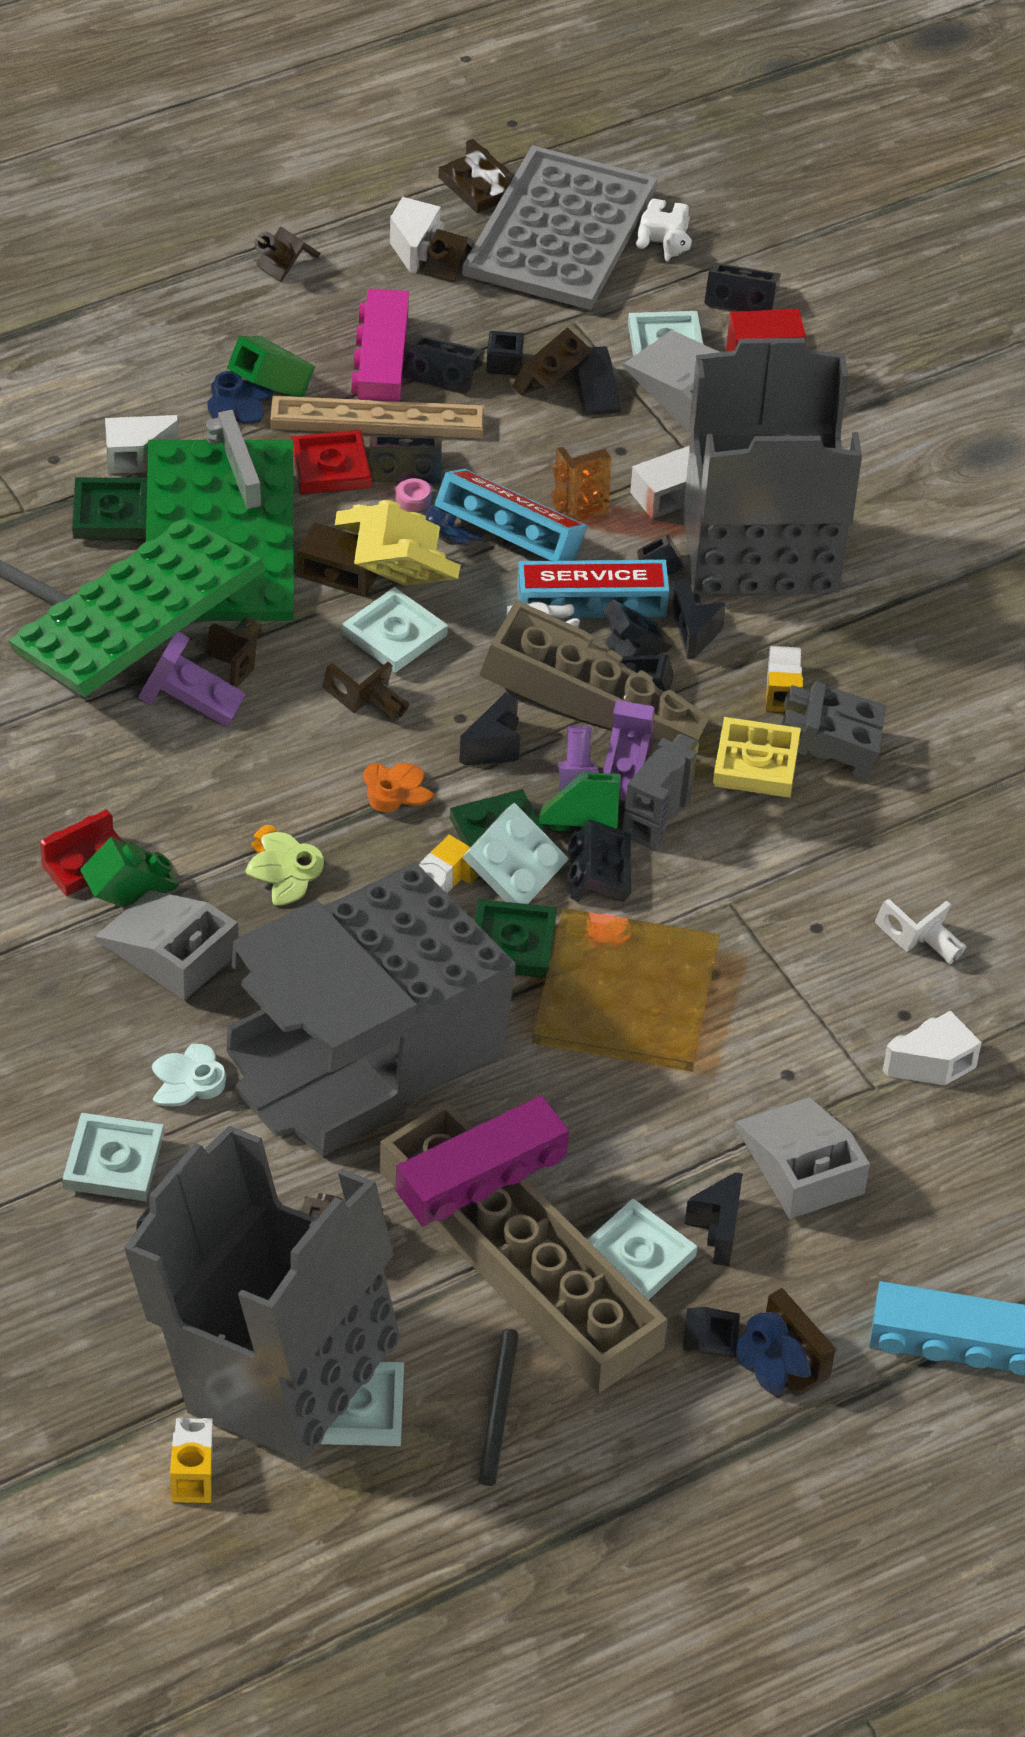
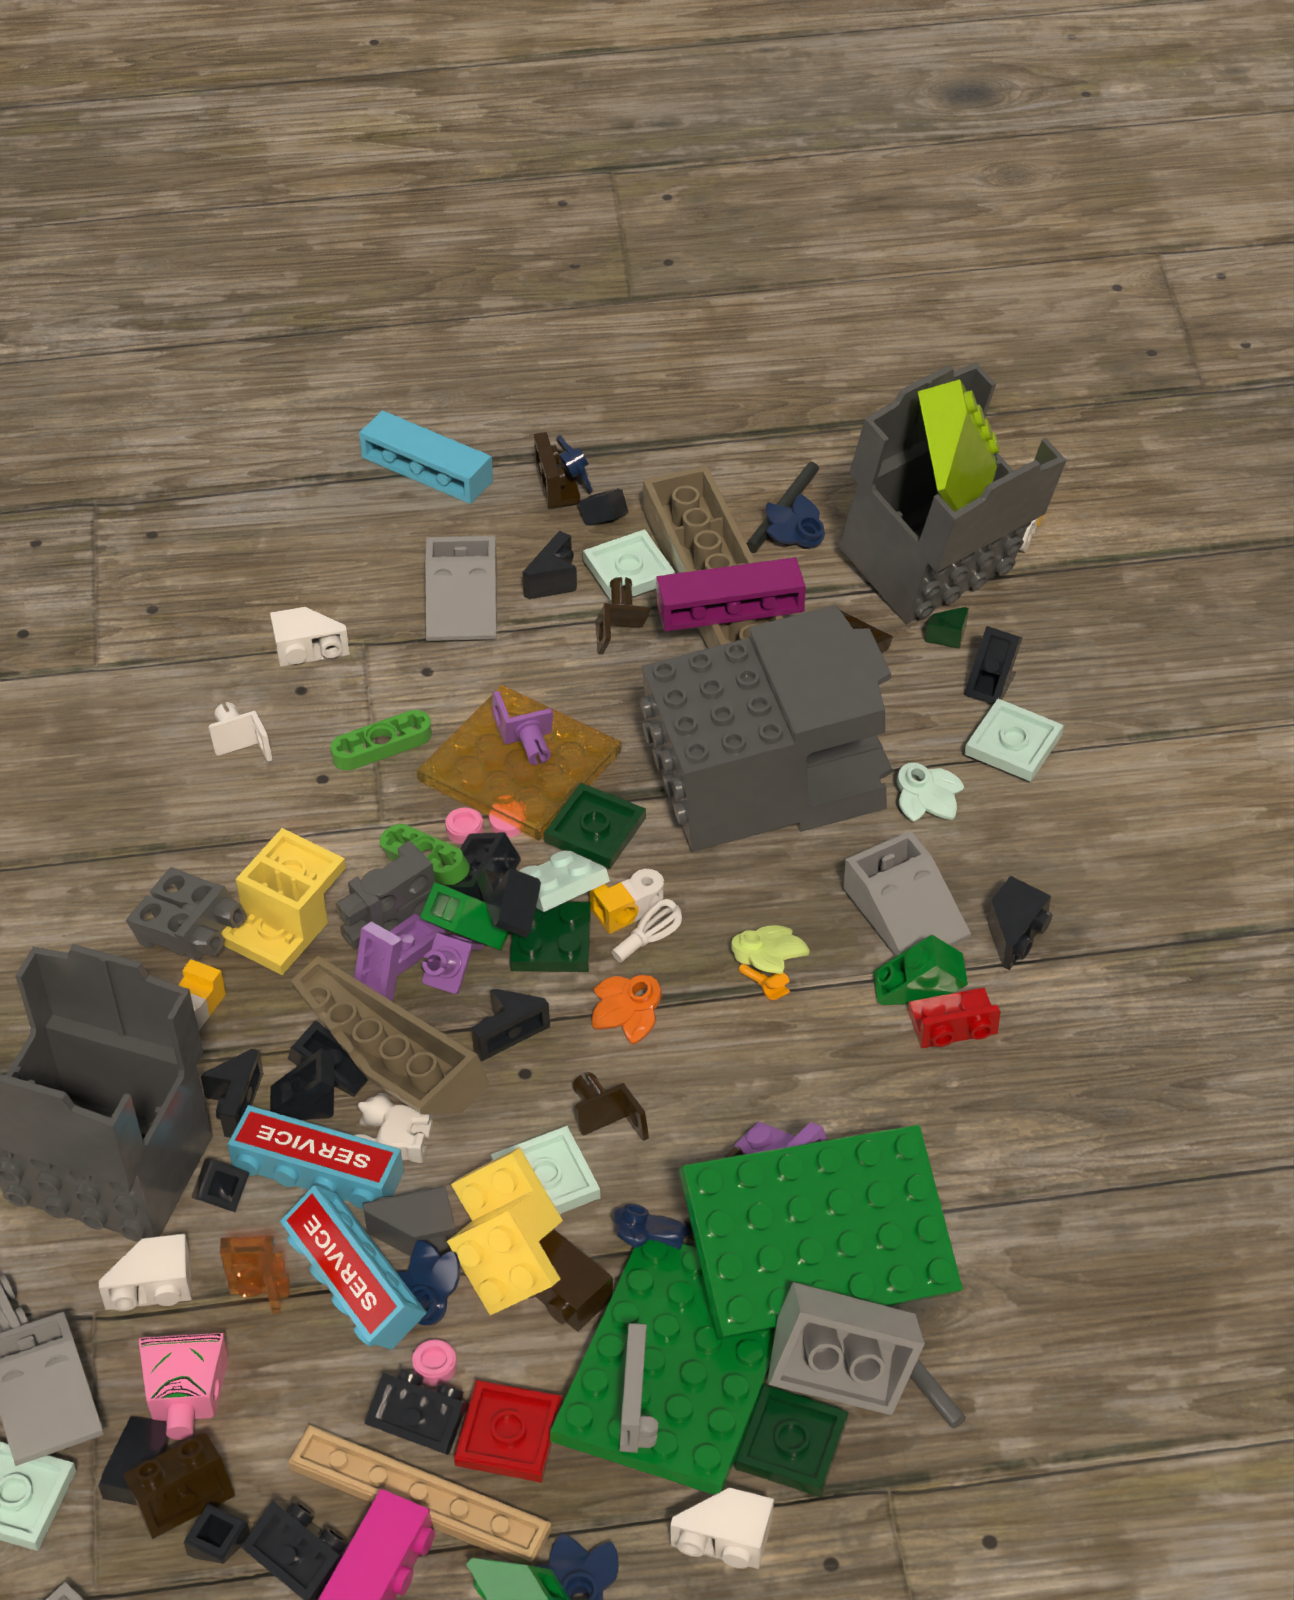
camera: 155 degrees left, 0 degrees up
none -> bright pink torso [139,1333,229,1440]
none -> bright green beam [331,710,432,770]
none -> dark grey slope [363,1186,456,1257]
none -> bright green beam [380,824,470,885]
none -> bright pink tile [445,807,484,844]
none -> black slope [476,868,541,938]
none -> medium lavender bracket [492,691,554,765]
none -> dark brown bracket [596,577,650,654]
none -> white piece [611,899,682,963]
none -> dark blue plate [613,1204,690,1250]
none -> dark blue plate [765,494,825,548]
none -> light grey slope [768,1282,925,1415]
none -> lime slope [918,379,1000,512]
none -> black slope [988,876,1053,970]

